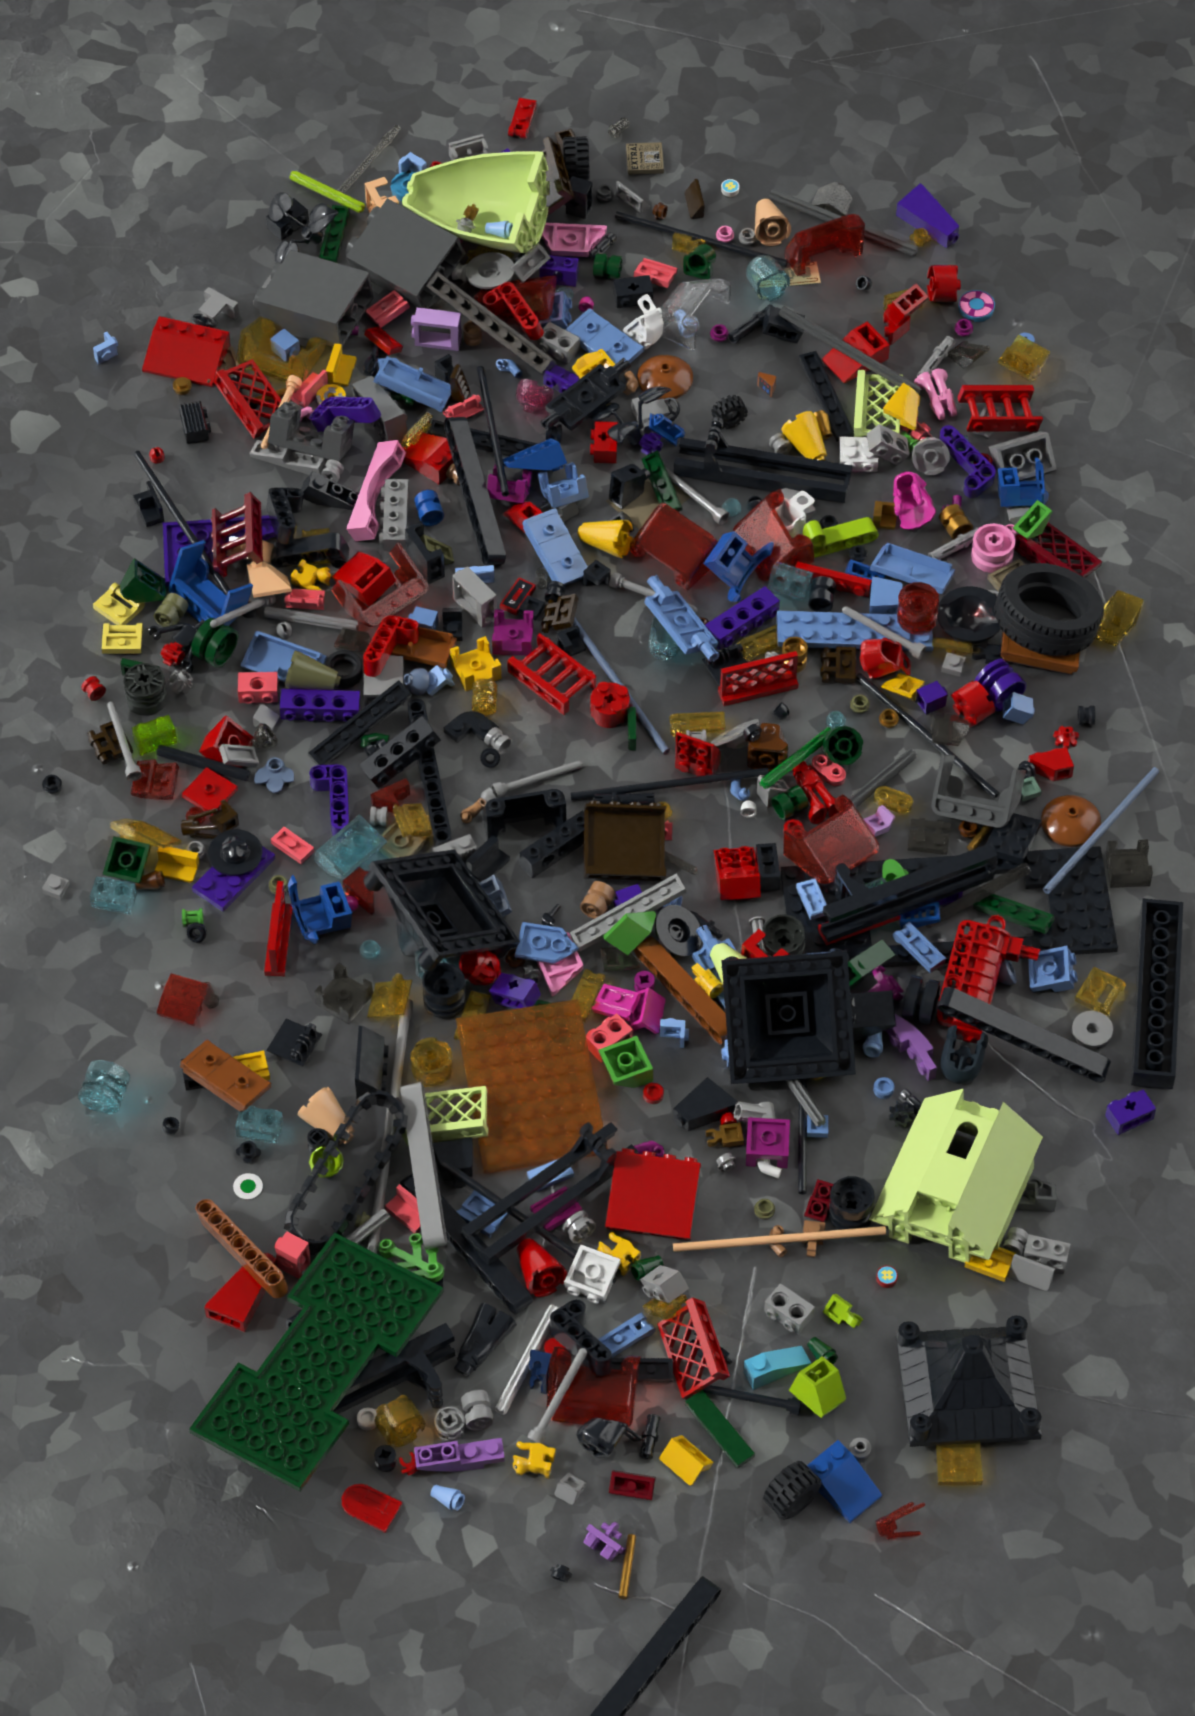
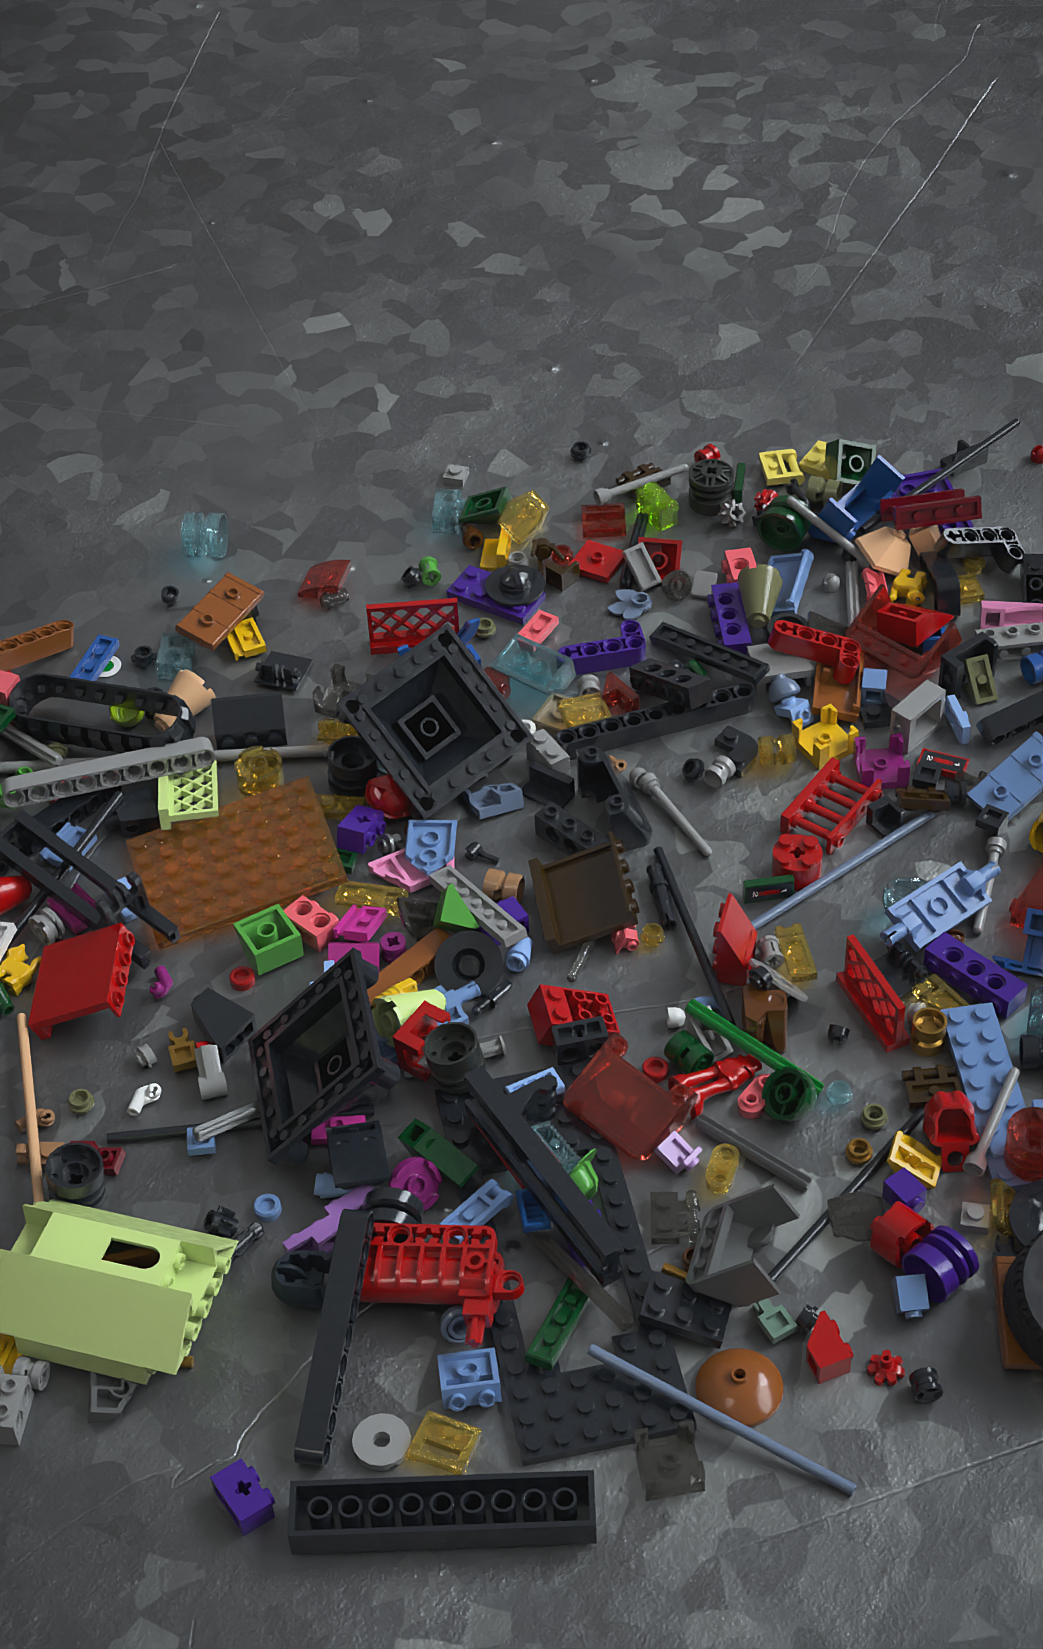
camera: 85 degrees right, 10 degrees down
magenta panel [745,1117,790,1169] -> none
none -> blue plate [70,635,120,681]

